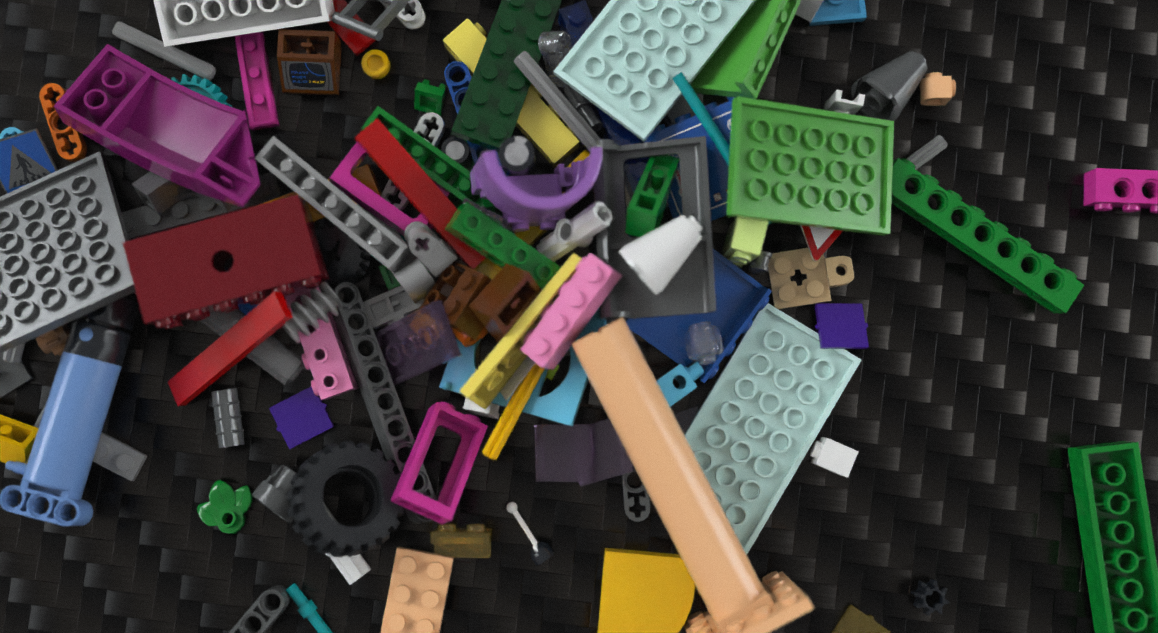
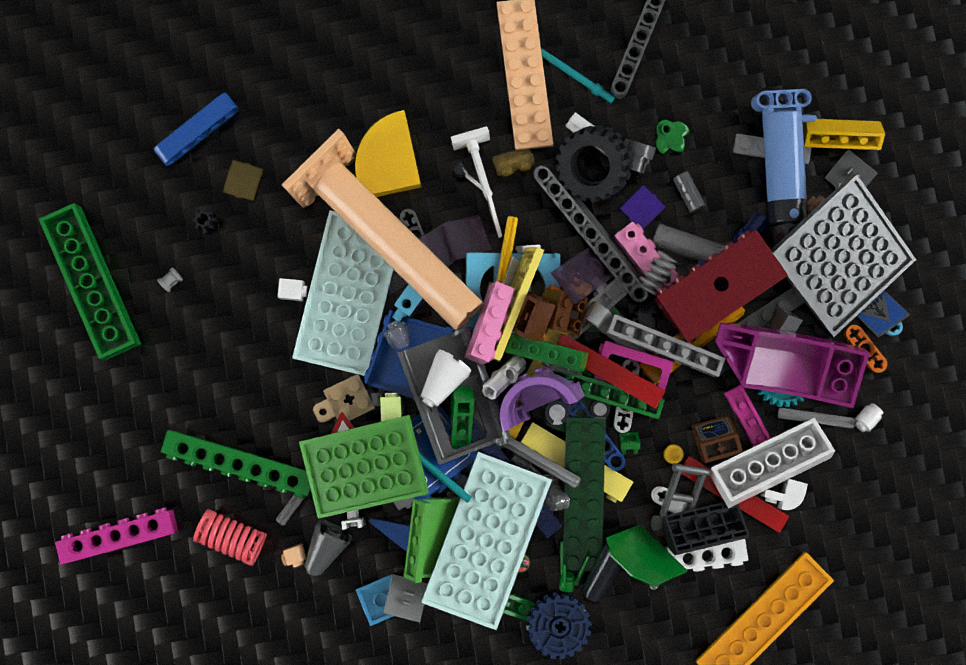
camera: 170 degrees right, 0 degrees up
red tile [168,292,293,406] -> none
dark pink piece [391,402,488,525] -> none
light grey piece [404,221,458,277] -> none
dark purple piece [814,303,869,349] -> none
none -> light grey bush [157,267,183,292]
none -> coral piece [193,509,267,566]
none -> blue slope [369,517,410,552]
none -> white piece [451,126,502,238]
none -> clear blue piece [731,212,769,243]
none -> white brick [855,403,883,432]

